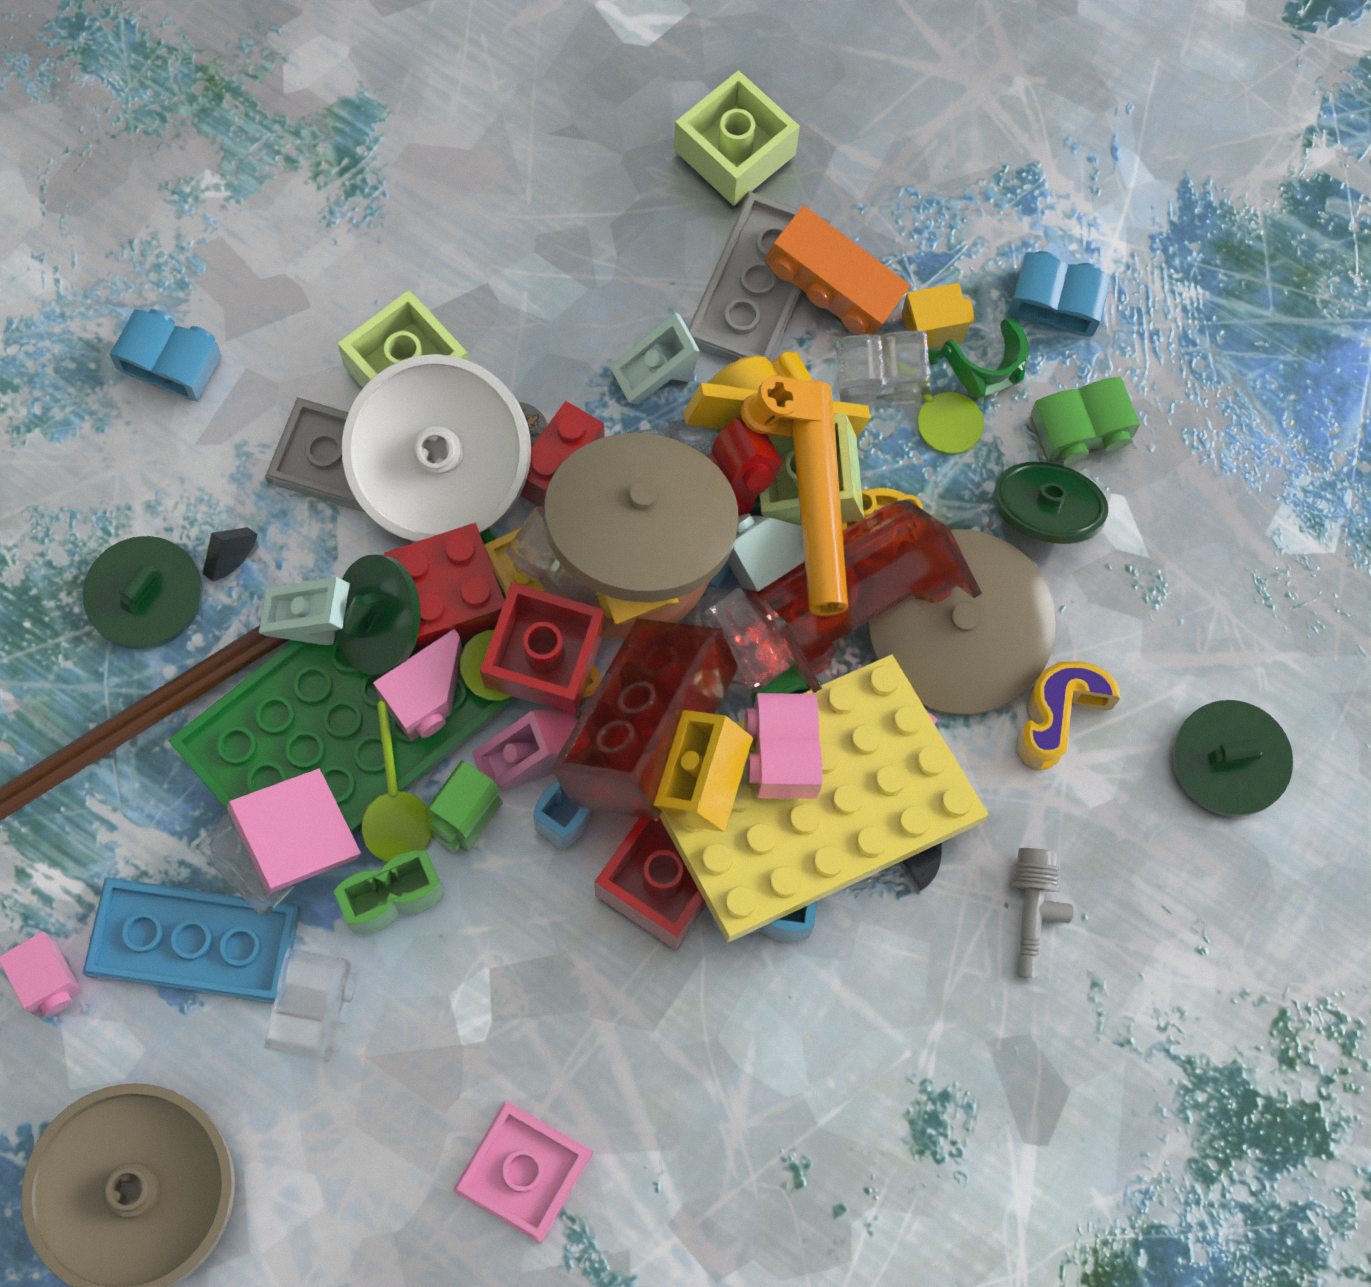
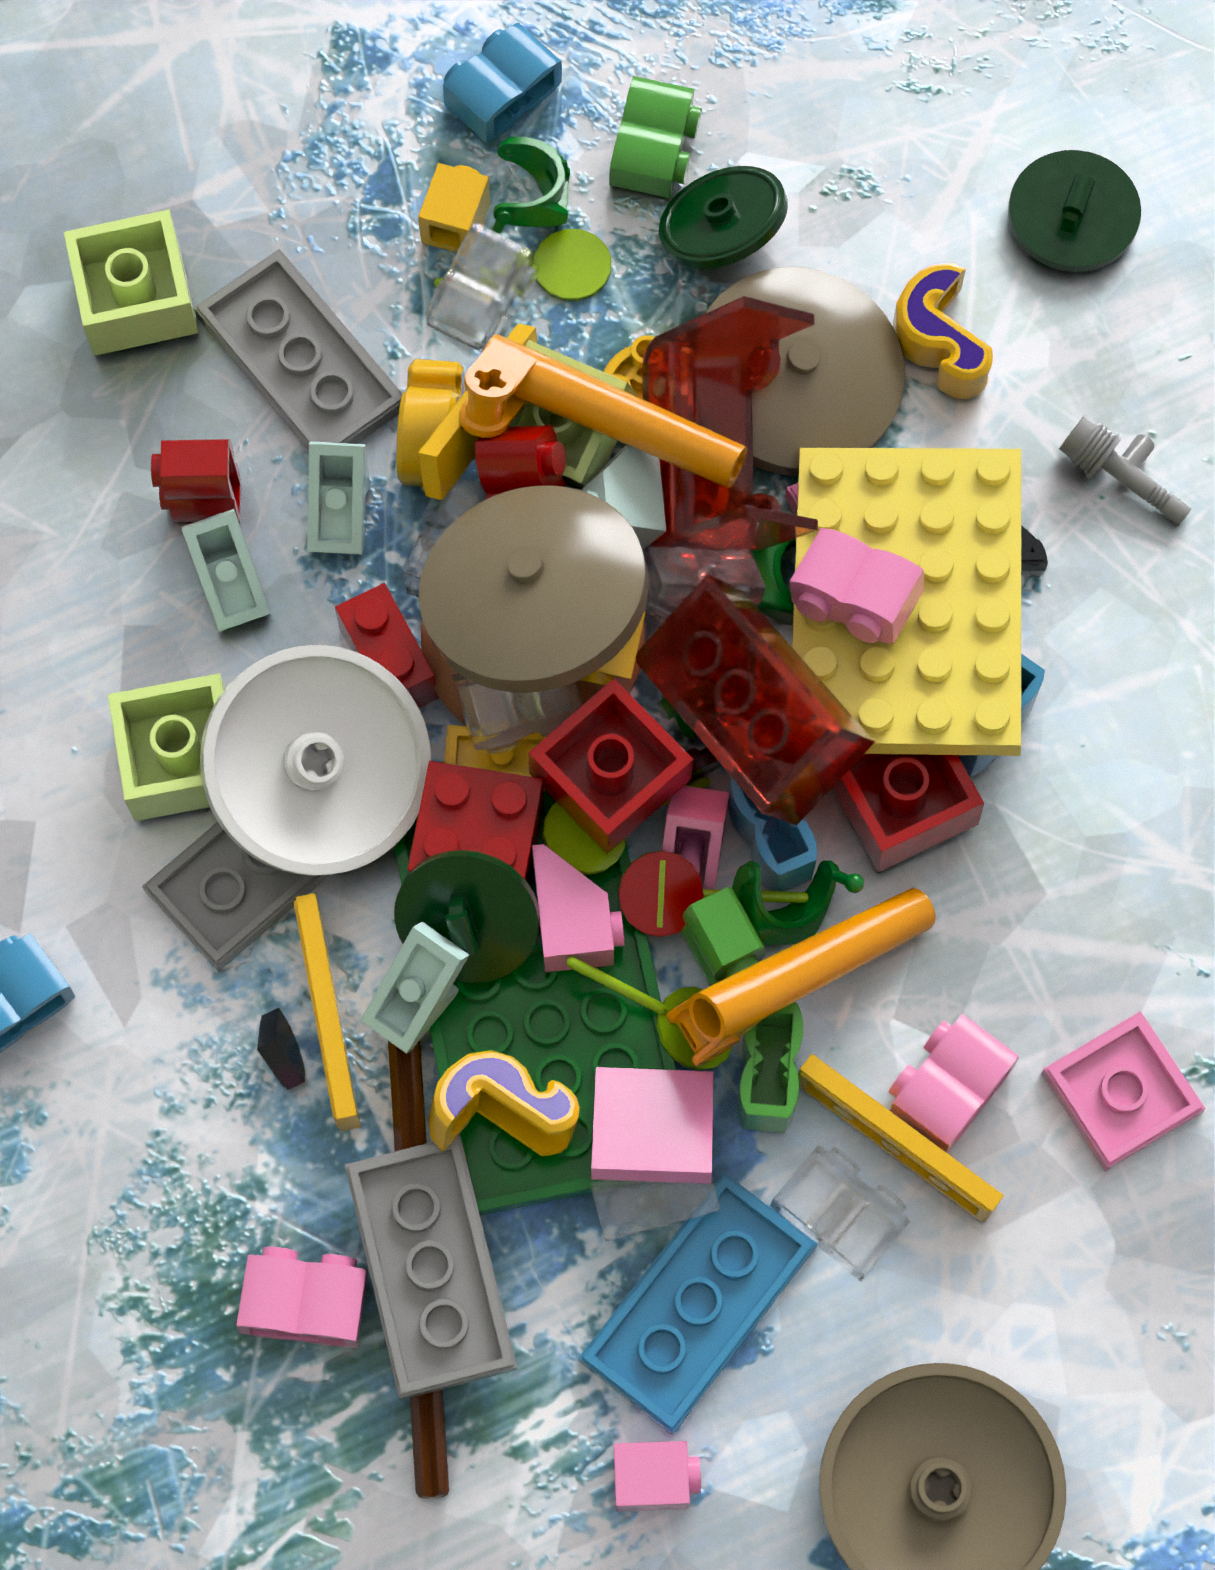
camera: 55 degrees left, 0 degrees up
dark green shield [83,536,203,649] -> none
yellow brick [653,710,753,832] -> none
orange brick [764,205,911,341] -> none
none -> red brick [151,439,241,522]
none -> light aqua slope [181,509,271,632]
none -> bright pink brick [236,1247,368,1348]
none -> yellow tile [293,893,361,1132]
none -> light grey tile [344,1135,518,1400]
none -> yellow animal [428,1050,580,1156]
none -> red piece [618,850,809,937]
none -> light orange axle [666,888,936,1067]
none -> green helmet [732,860,864,945]
none -> yellow tile [798,1053,1004,1223]
none -> bright pink brick [889,1014,1019,1153]

